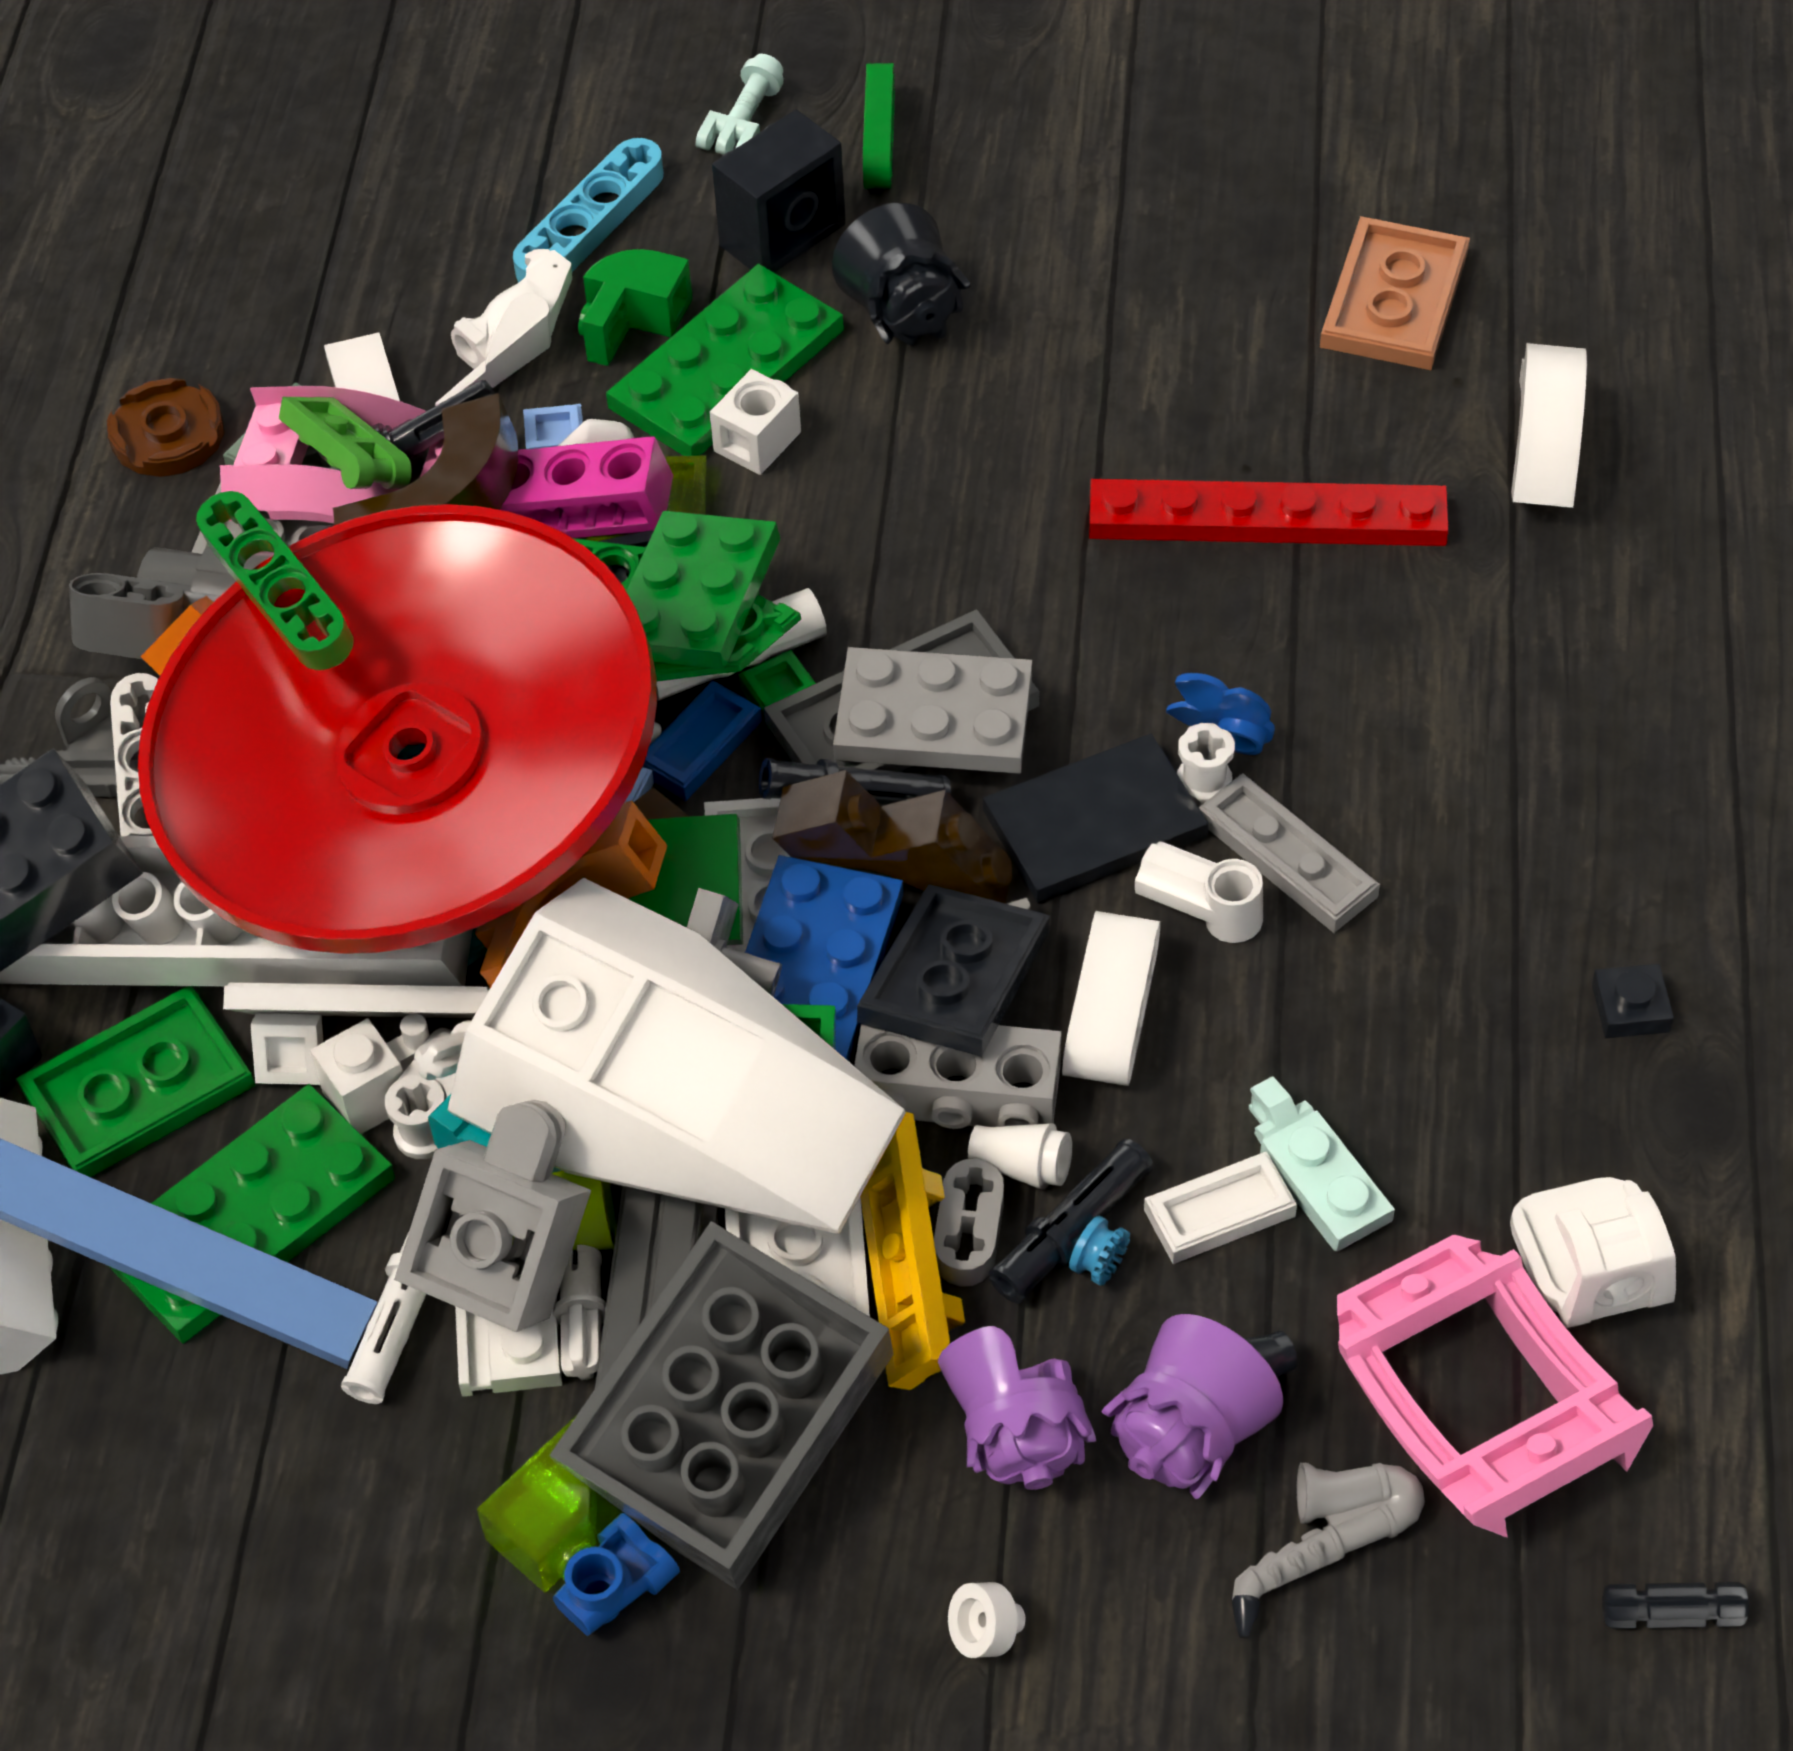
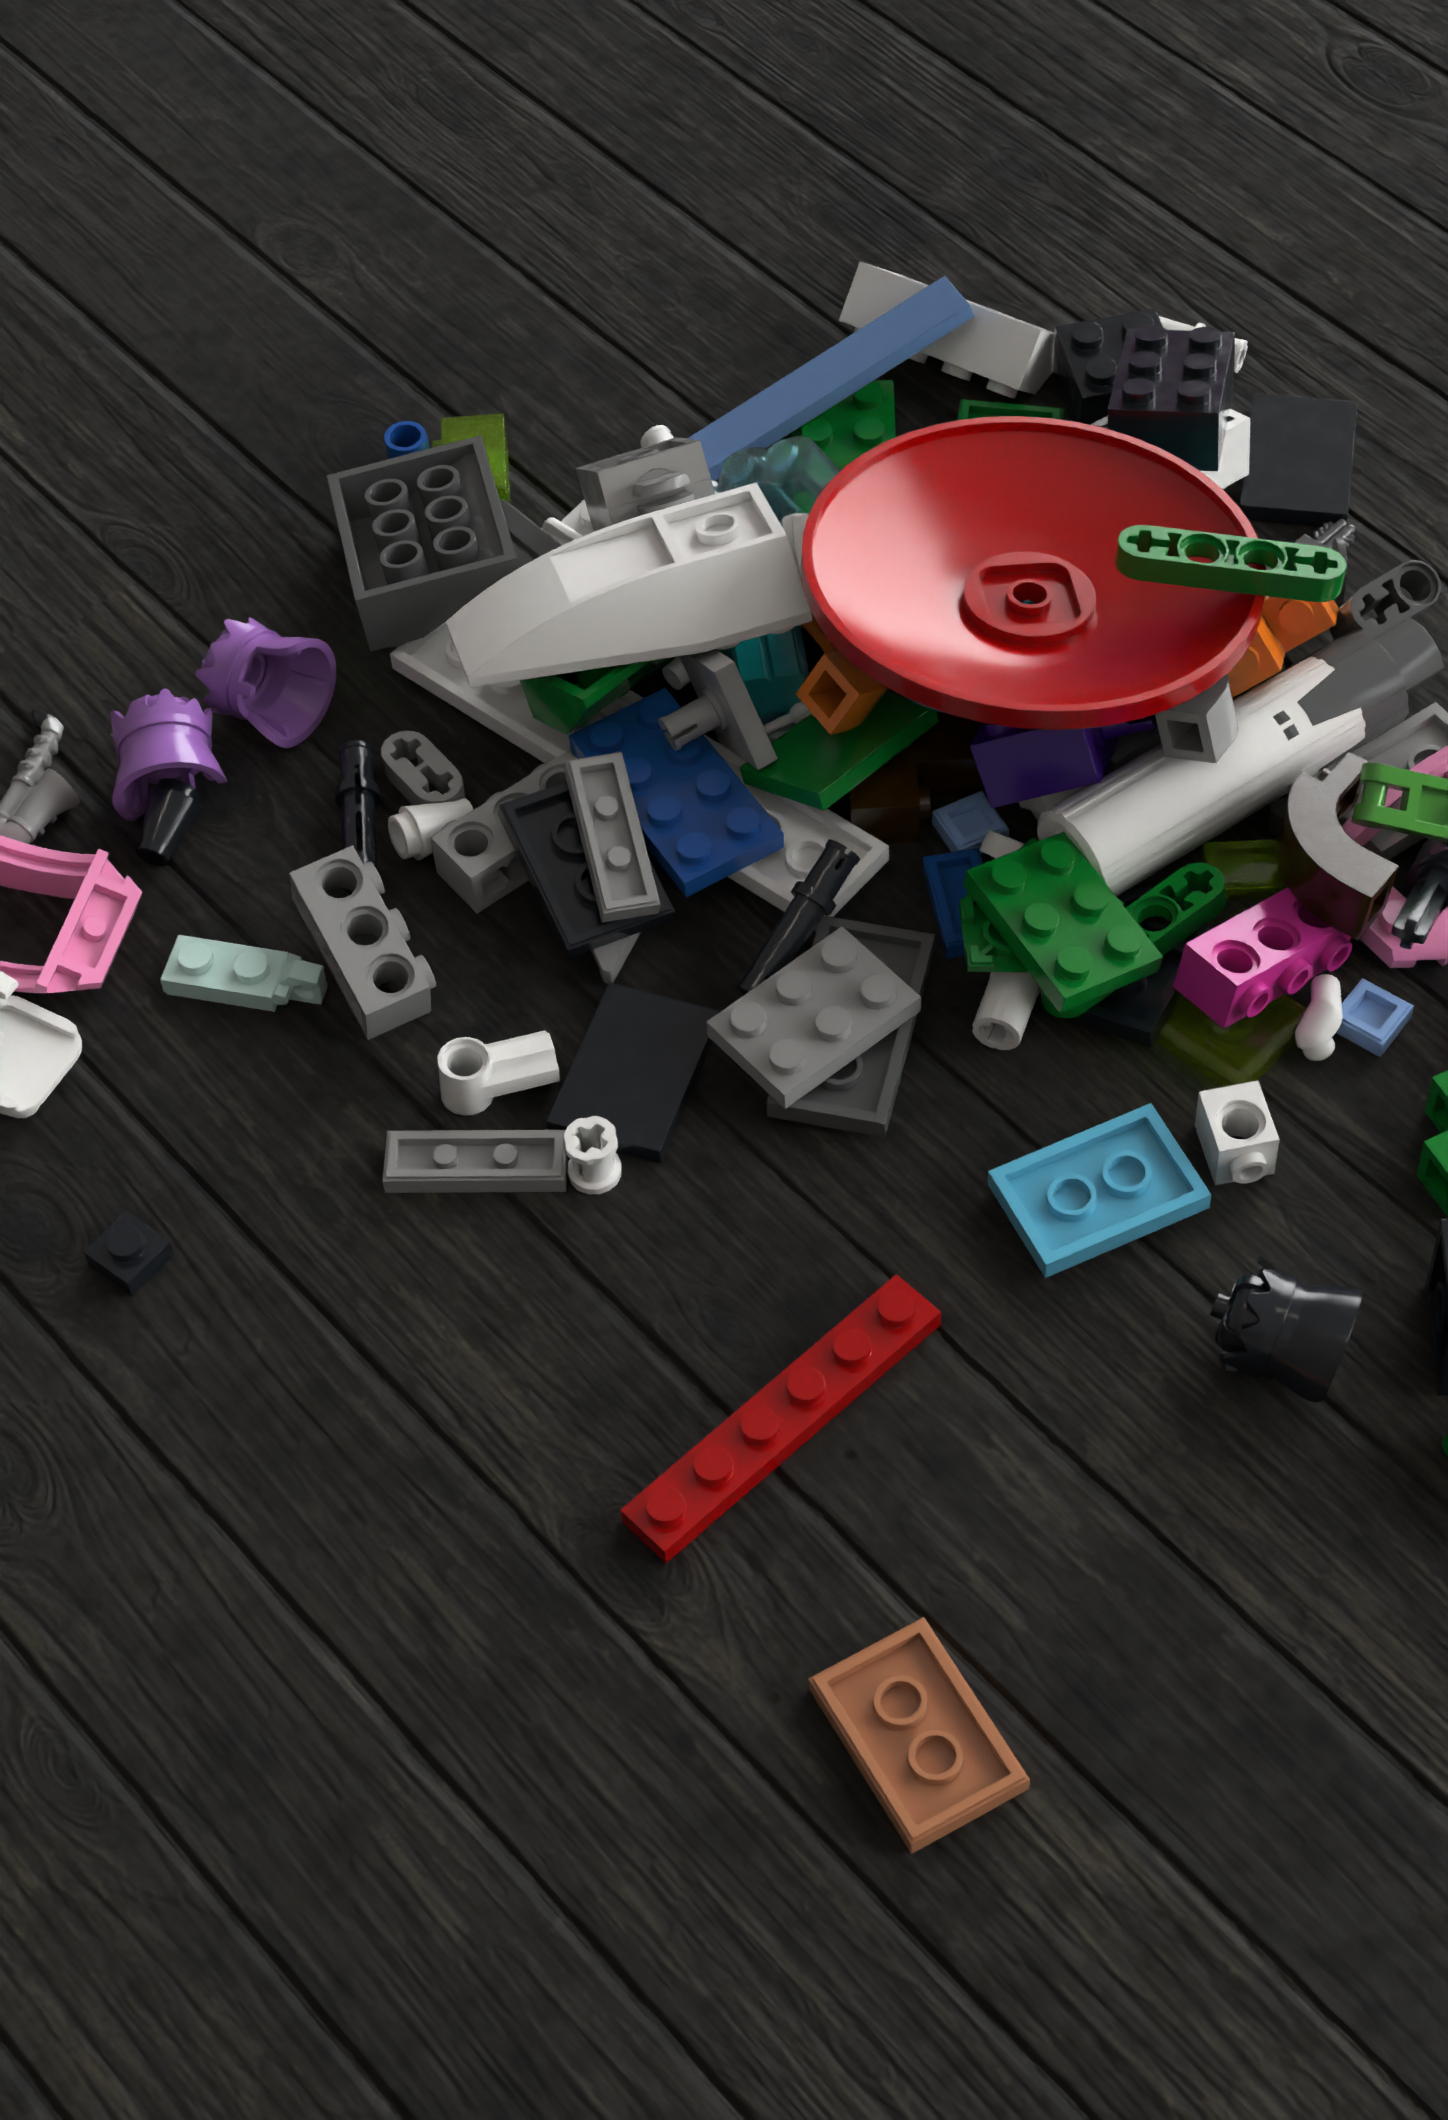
camera: 135 degrees right, 0 degrees up
green plate [606,264,844,462] -> none
green tile [738,650,816,729] -> none
dark brown arch [772,770,1012,903] -> none
yellow hinge [860,1112,965,1390] -> none
white tile [948,1582,1025,1658] -> none
white beam [1062,911,1161,1086] -> none
dark azure bush [1069,1216,1130,1286] -> none
white tile [1144,1151,1297,1264] -> none
blue plate [1166,673,1275,755] -> none
white arch [1511,343,1587,508] -> none
none -> light grey brick [289,845,436,1040]
none -> light grey tile [564,752,661,923]
none -> clear light blue brick [717,436,841,525]
none -> medium azure plate [988,1103,1211,1278]

